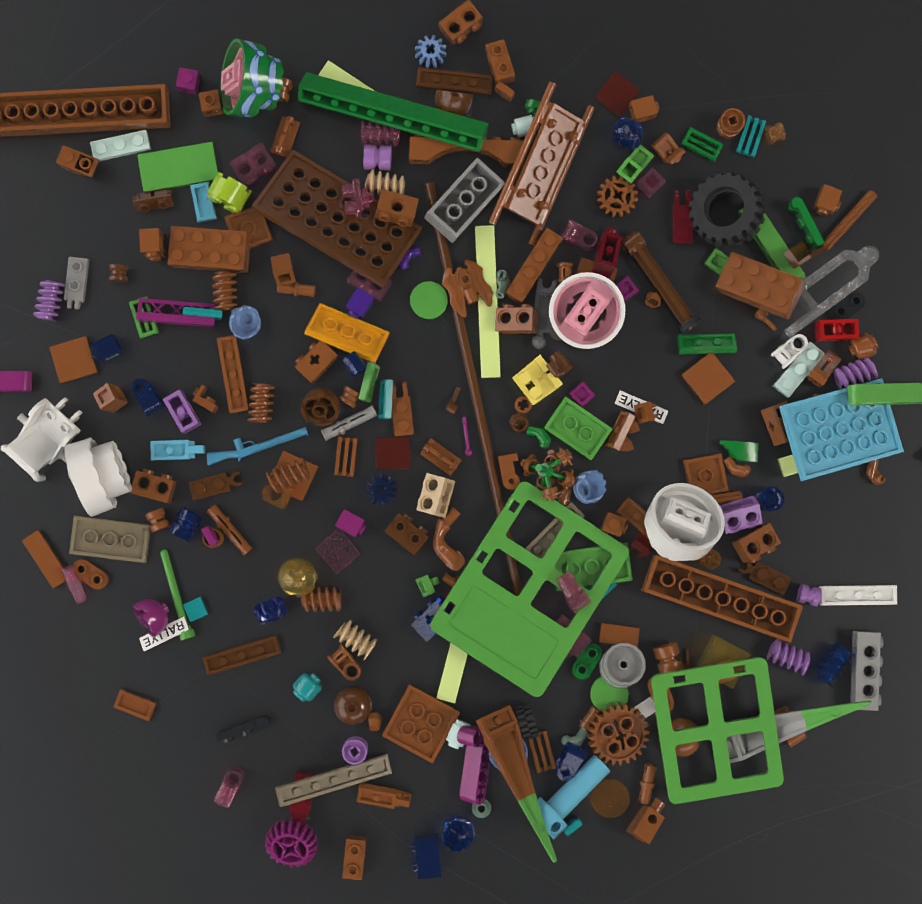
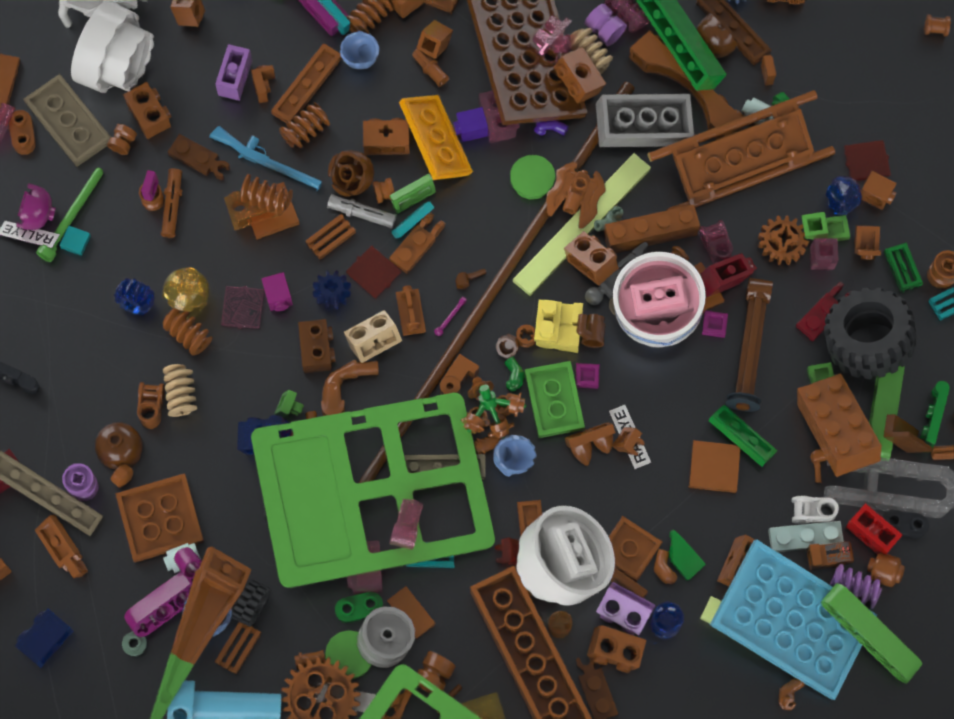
camera: 50 degrees right, 15 degrees down
clear blue piece [131,379,164,416] -> none
medium azure hinge [150,440,205,461] -> none
clear blue wheel [167,506,203,542] -> none
reddish brown tile [202,634,282,676] -> none
teal head [293,673,321,702] -> none
clear blue piece [342,351,367,377] -> none
yellowish green tile [436,643,468,703] -> none
clear blue hair [442,816,475,852] -> none
dark orange brick [485,39,515,85] -> none
bright green tile [555,542,633,591] -> none
clear blue piece [555,741,587,781] -> none
sand green arm [561,727,590,749] -> none
dark orange brick [600,512,628,537] -> none
dark orange hinge [645,291,661,308] -> none

